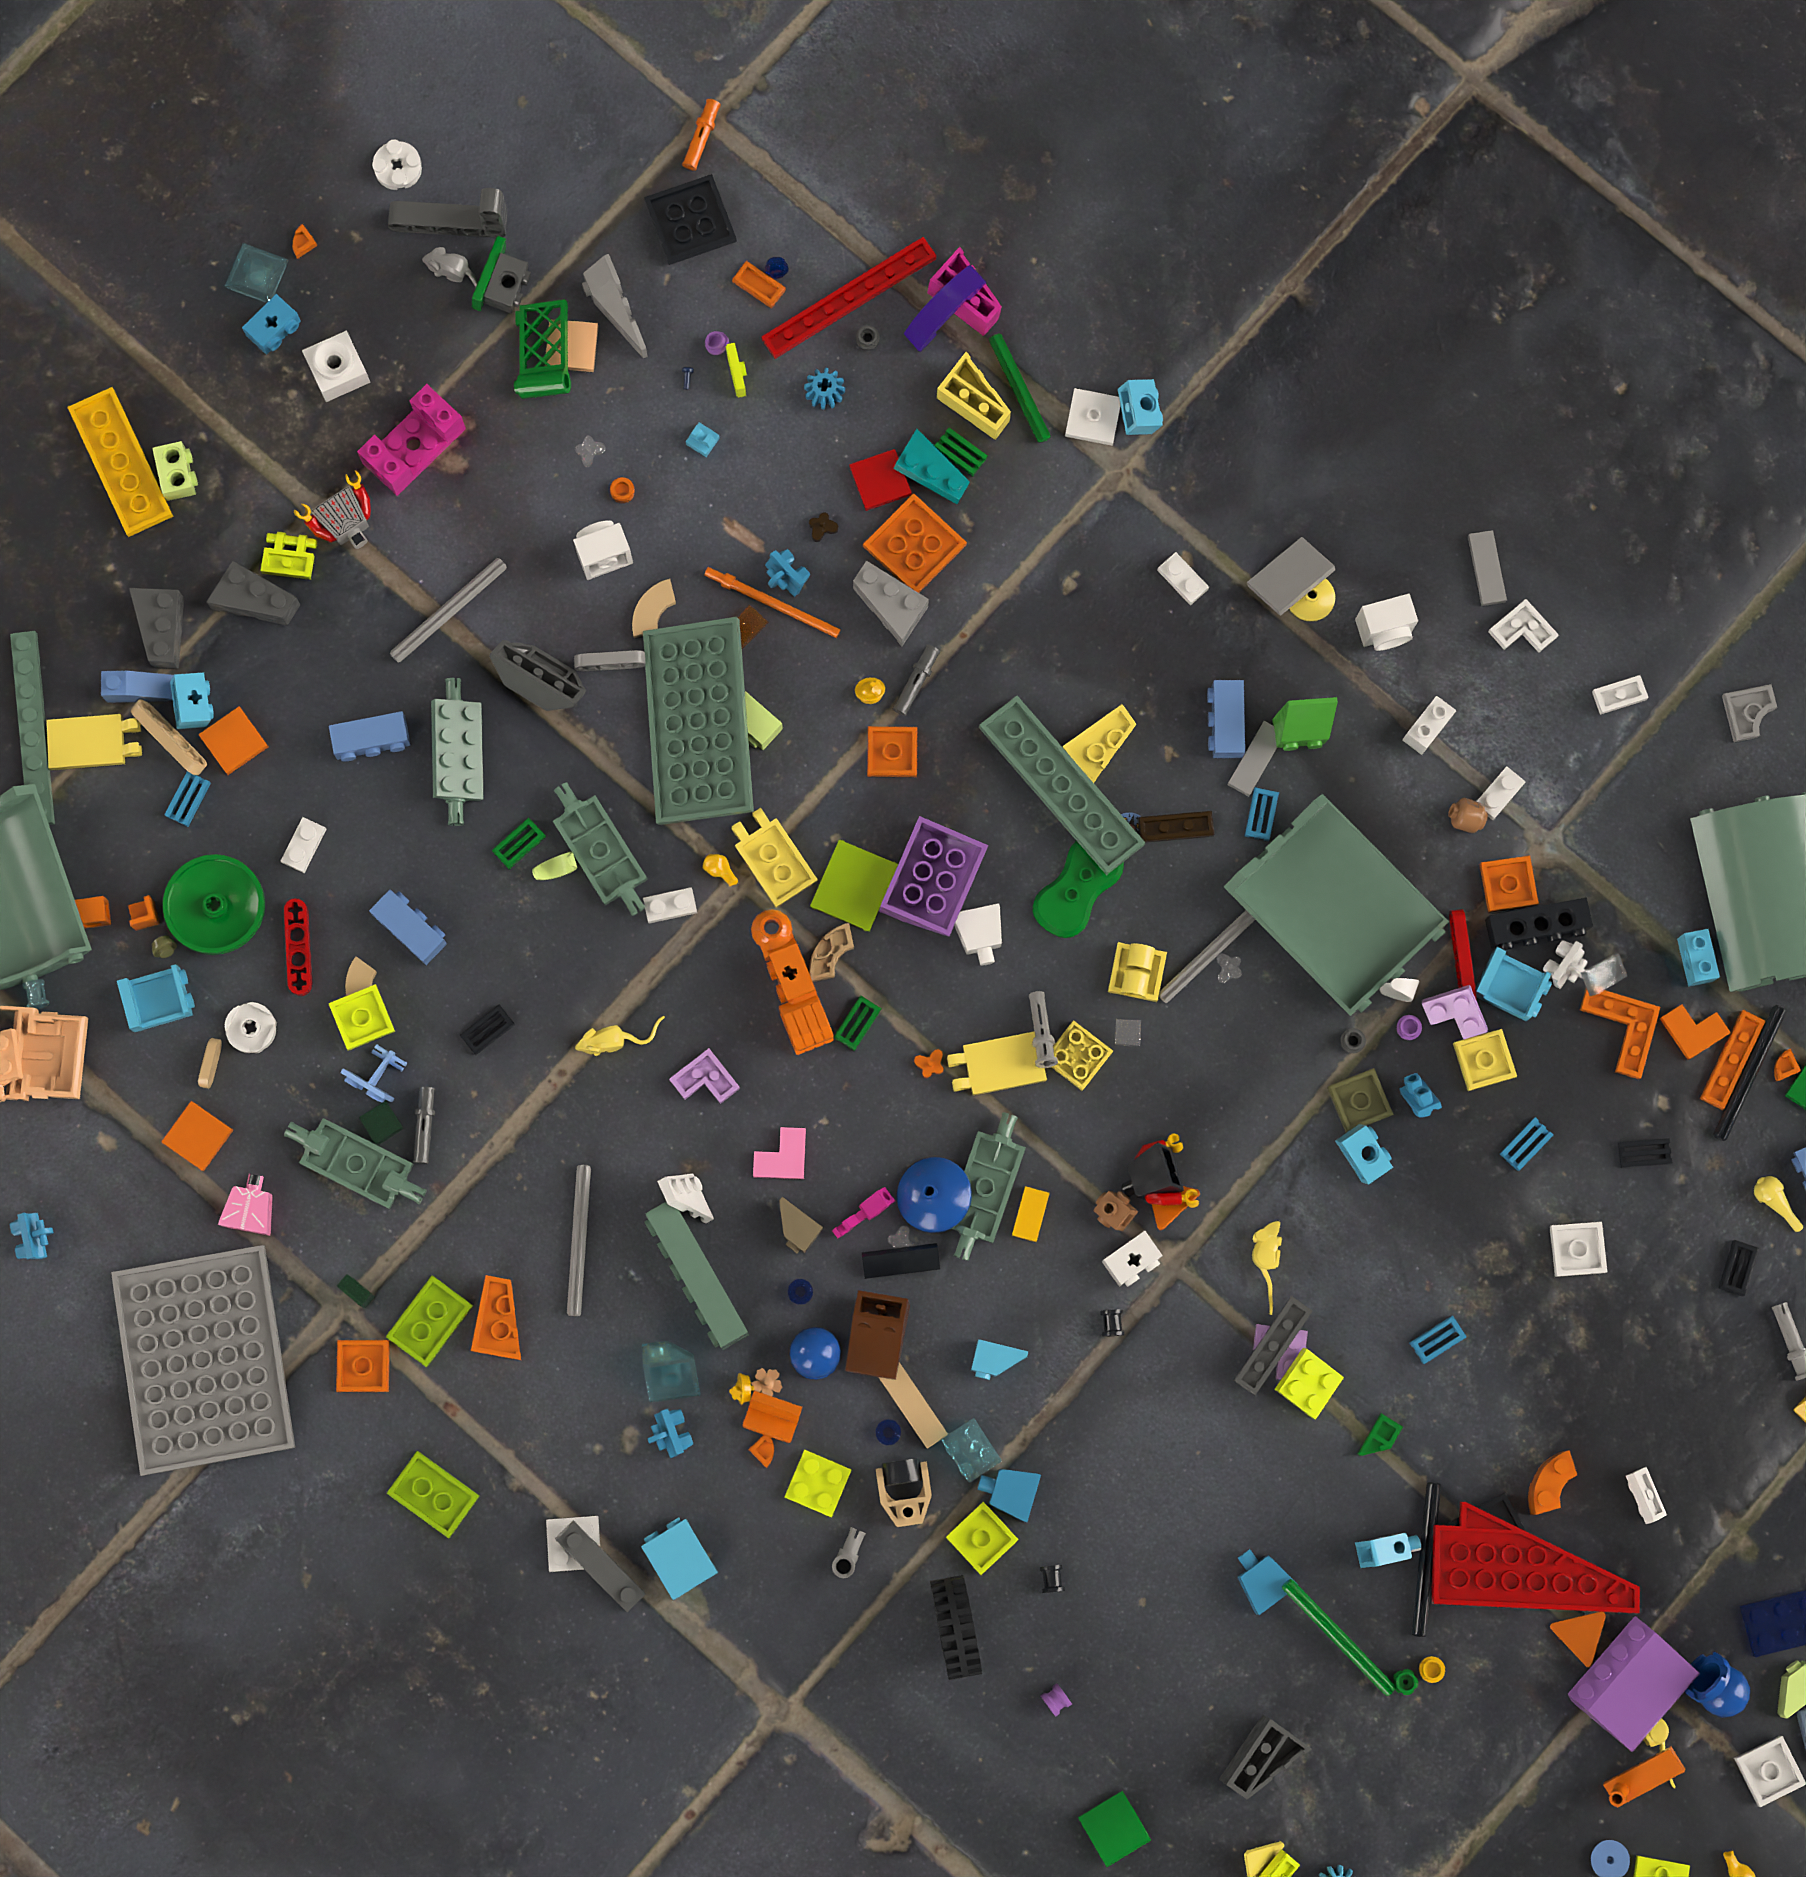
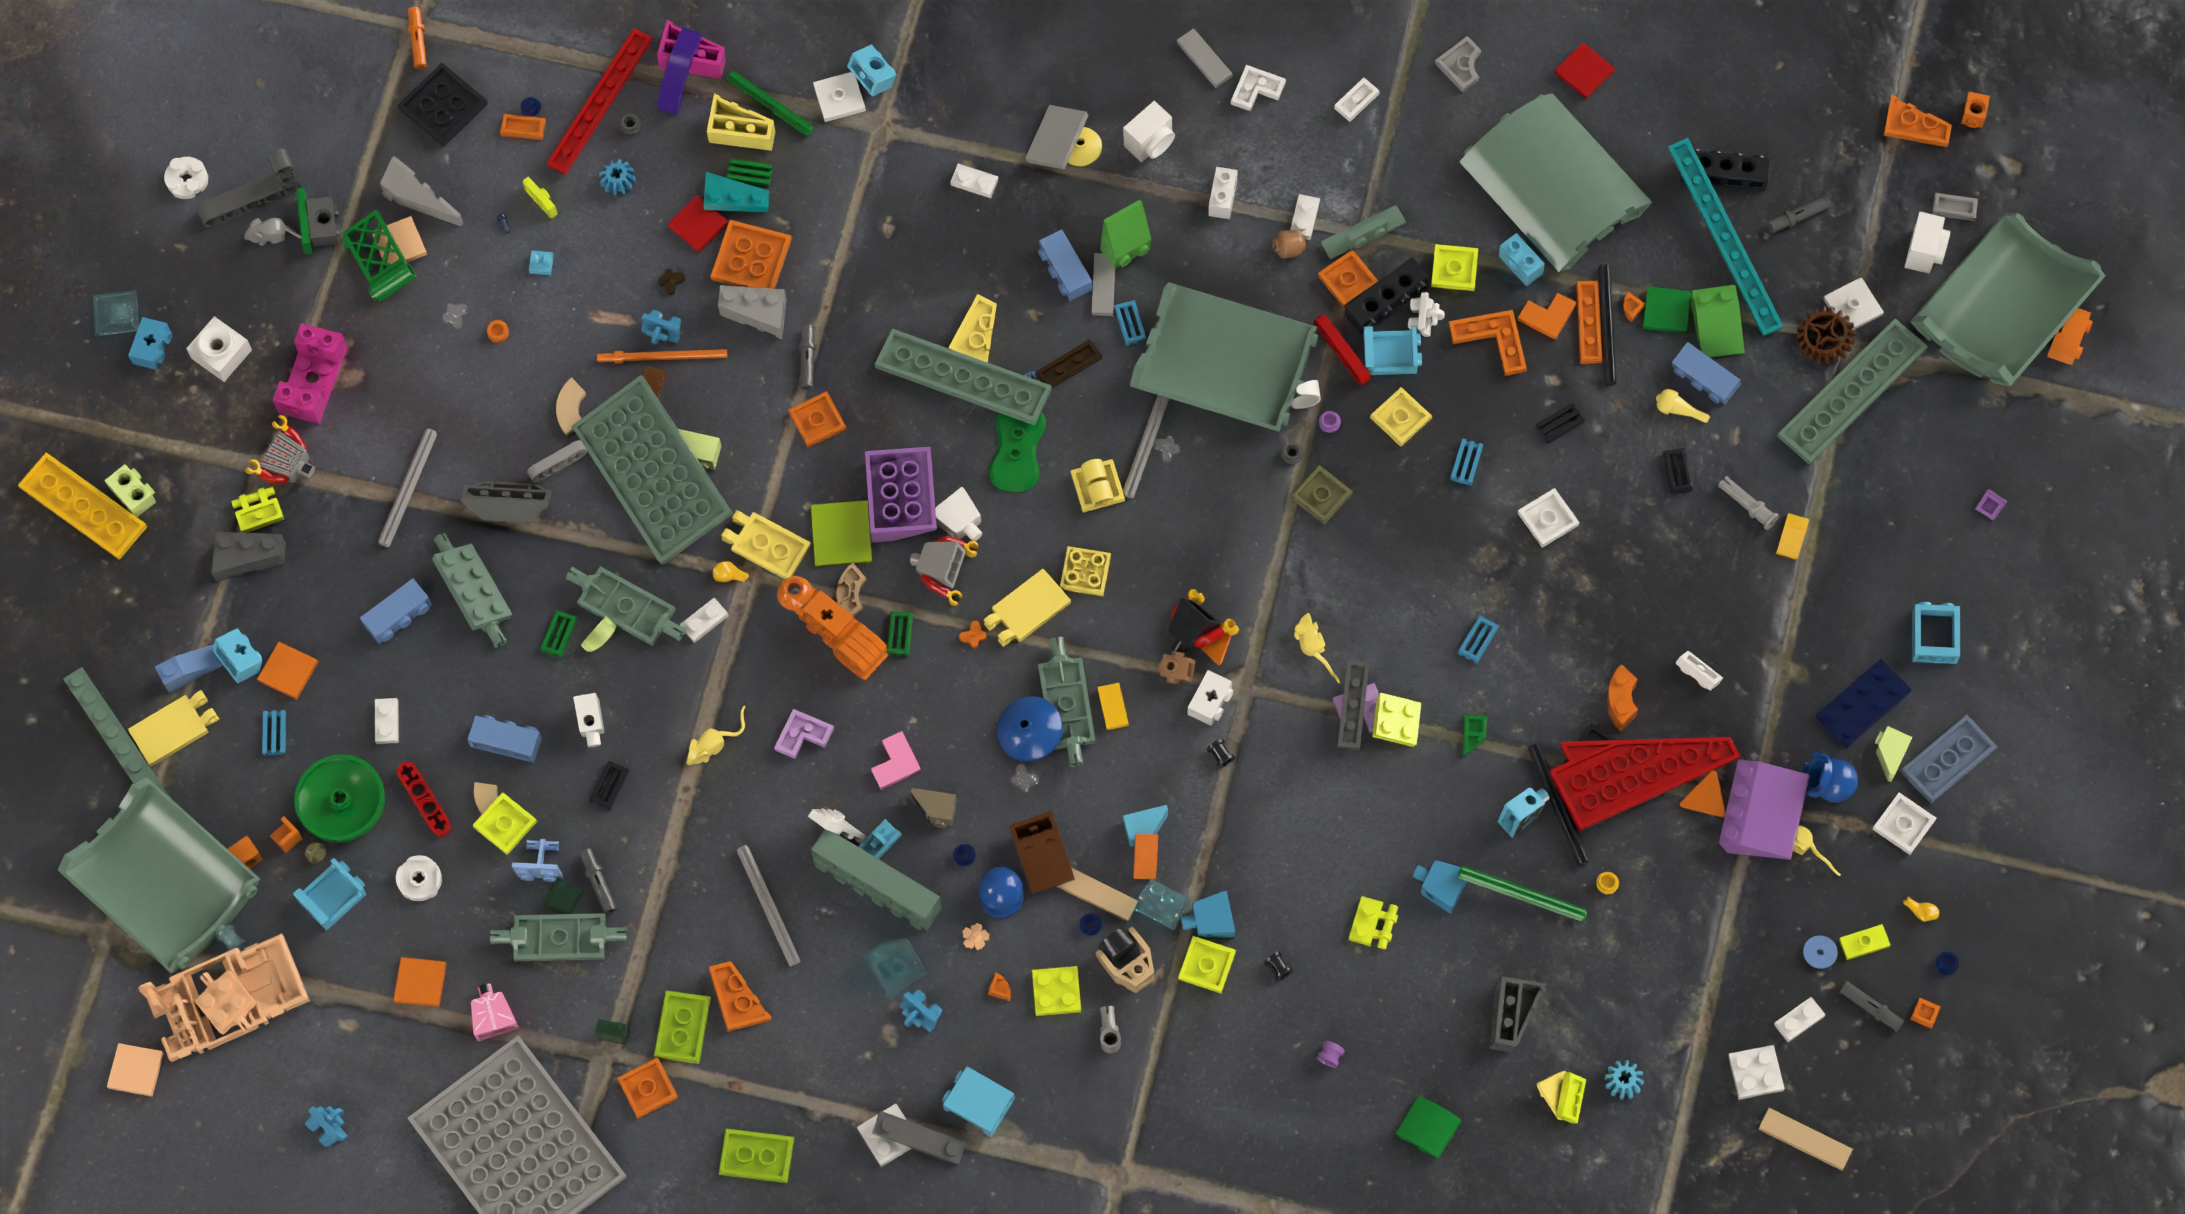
camera: 20 degrees left, 10 degrees down
dark grey wedge [129,588,184,669] -> none
tan beam [131,699,207,775] -> none
tan tile [198,1038,222,1089] -> none
orange tile [292,224,317,259] -> none
white piece [573,521,633,580] -> none
medium lavender plate [705,331,729,355] -> none
yellow hat [729,1373,754,1405] -> none
orange panel [743,1390,802,1443] -> none
dark pink piece [832,1187,895,1239] -> none
yellow hat [855,678,885,704] -> none
black tile [862,1243,940,1279] -> none
black tyre [930,1575,982,1680] -> none
light grey pin [1029,991,1058,1068] -> none
clear tile [1115,1019,1141,1046] -> none
medium azure brick [1335,1124,1393,1184] -> none
green plate [1393,1669,1418,1695] -> none
dark azure hips [1399,1073,1442,1117] -> none
lavender plate [1422,985,1488,1039] -> none
clear tile [1581,953,1627,996] -> none
orange piece [1603,1747,1685,1808] -> none
none -> white torso [573,693,604,747]
none -> medium azure hips [858,819,902,859]
none -> light grey torso [910,536,978,606]
none -> orange tile [1133,833,1158,879]
none -> sand green bracket [1321,205,1406,260]
none -> neon yellow plate [1349,896,1398,949]
none -> neon yellow plate [1431,244,1478,291]

